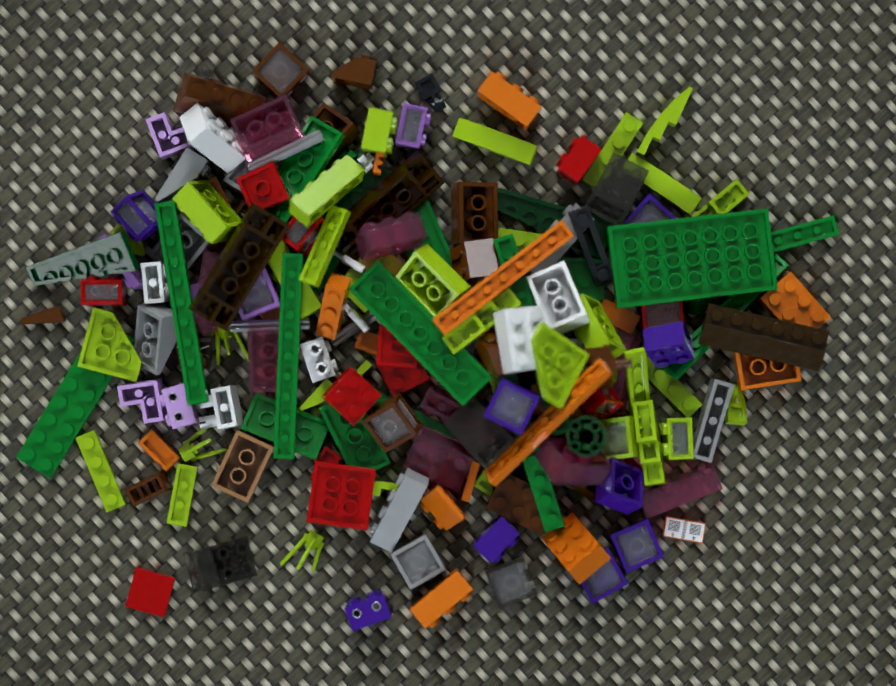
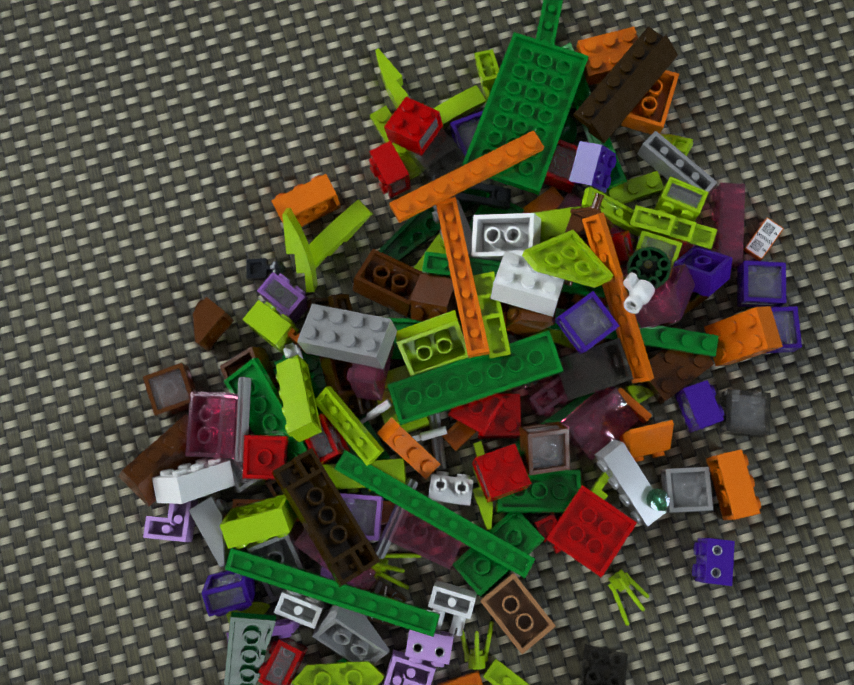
camera: 55 degrees left, 10 degrees down
none -> lime slope [282,208,318,292]
none -> light grey brick [297,304,397,369]
none -> red piece [384,97,443,156]
none -> orange plate [389,130,544,223]
none -> white piece [623,272,655,314]
none -> clear green tile [646,488,670,511]

